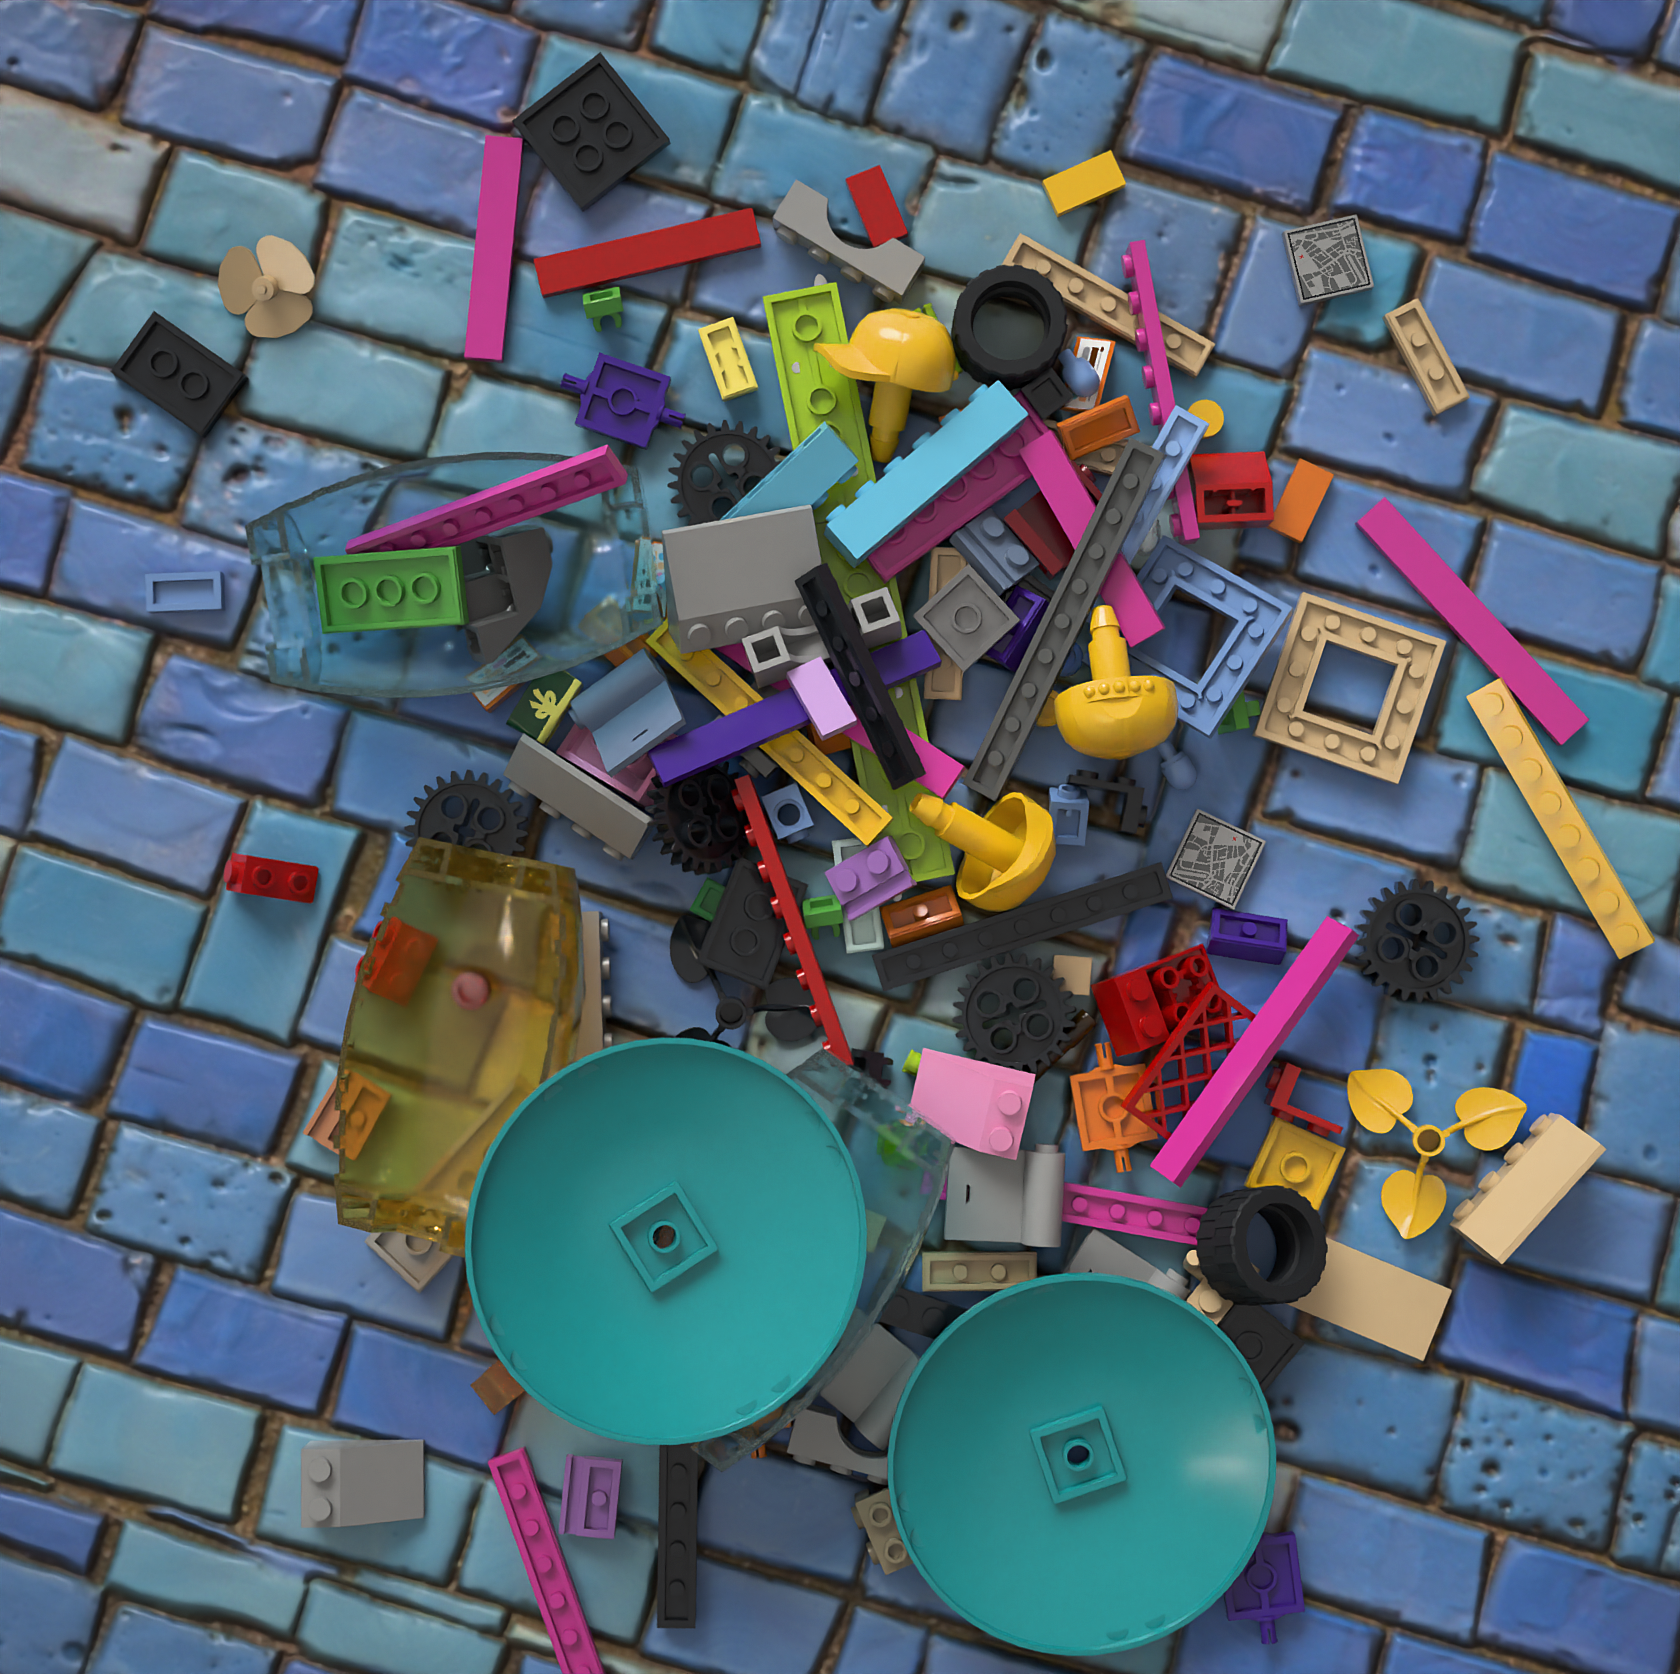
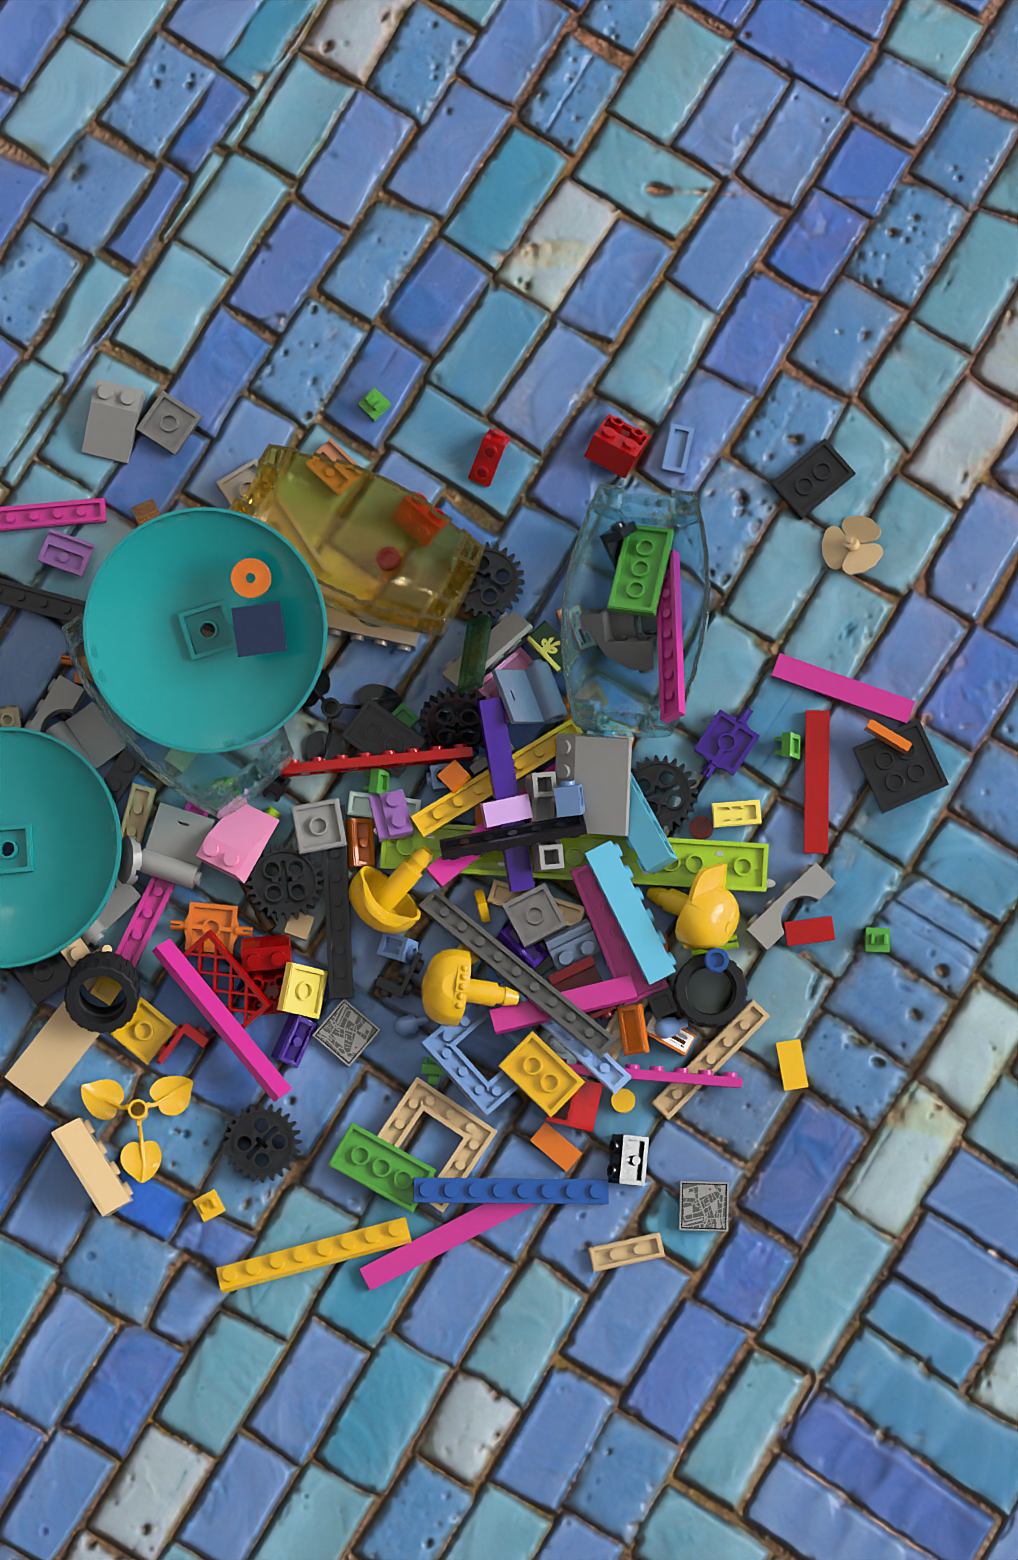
camera: 105 degrees right, 5 degrees down
none -> yellow tile [90,977,123,1007]
none -> light grey tile [118,836,142,884]
none -> flat silver plate [136,391,203,456]
none -> yellow tile [193,1189,226,1222]
none -> orange piece [231,558,271,598]
none -> dark blue tile [231,601,288,657]
none -> light yellow tile [277,962,328,1019]
none -> light grey tile [291,798,347,855]
none -> bright green tile [327,1122,437,1213]
none -> bright green tile [358,387,391,422]
none -> blue plate [413,1178,609,1205]
none -> orange tile [437,760,471,794]
none -> clear green tile [457,614,492,694]
none -> yellow tile [474,889,491,923]
none -> yellow tile [499,1031,585,1118]
none -> medium blue brick [554,780,585,817]
none -> red slope [584,414,650,479]
none -> black bracket [600,520,638,570]
none -> bracket [607,1134,649,1186]
none -> clear red tile [689,816,714,840]
none -> blue tile [704,948,729,973]
none -> orange tile [864,719,912,754]
none -> bright green tile [864,927,890,953]

